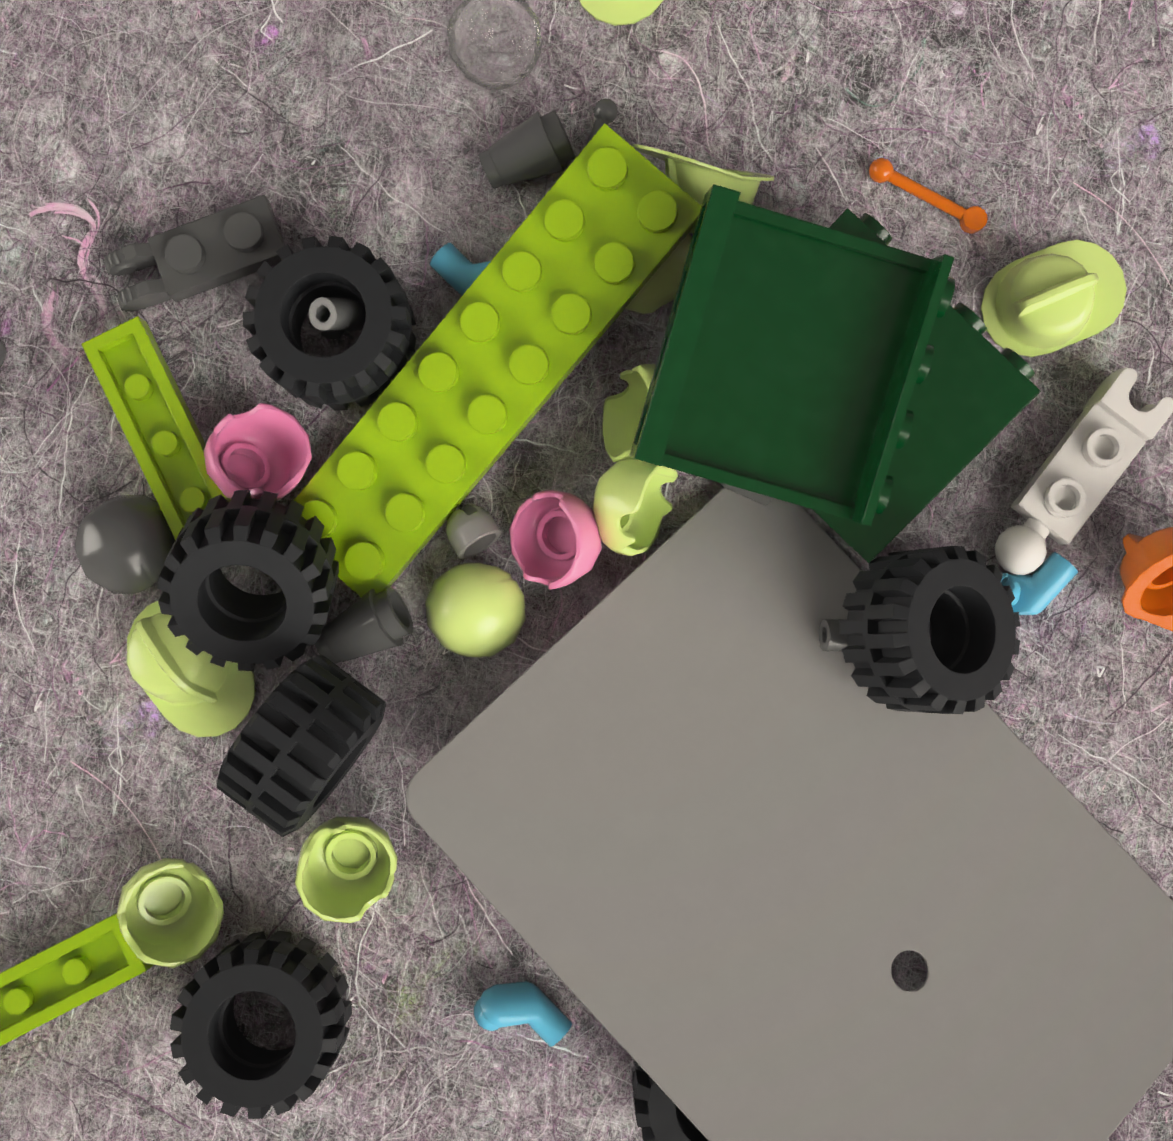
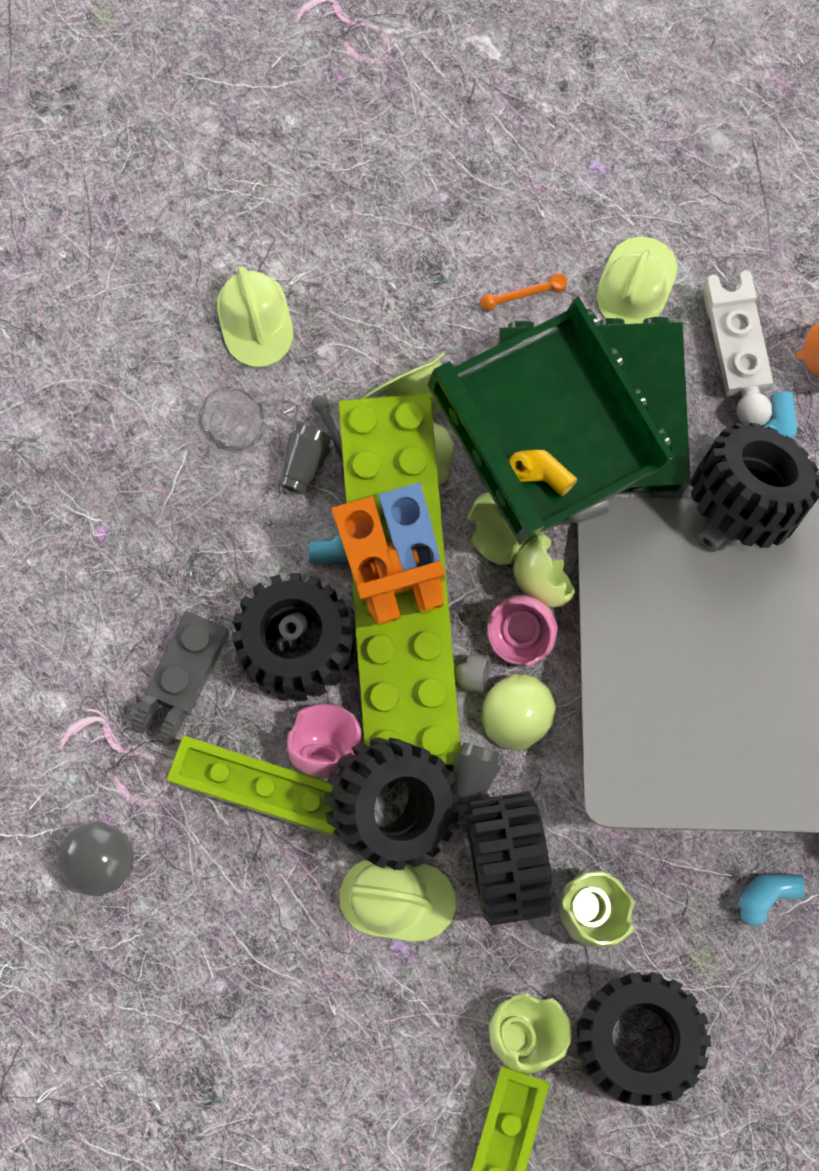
camera: 45 degrees left, 15 degrees down
dark grey hair [75,495,176,594] -> none
none -> orange hips [331,482,445,626]
none -> yellow arm [508,450,578,496]

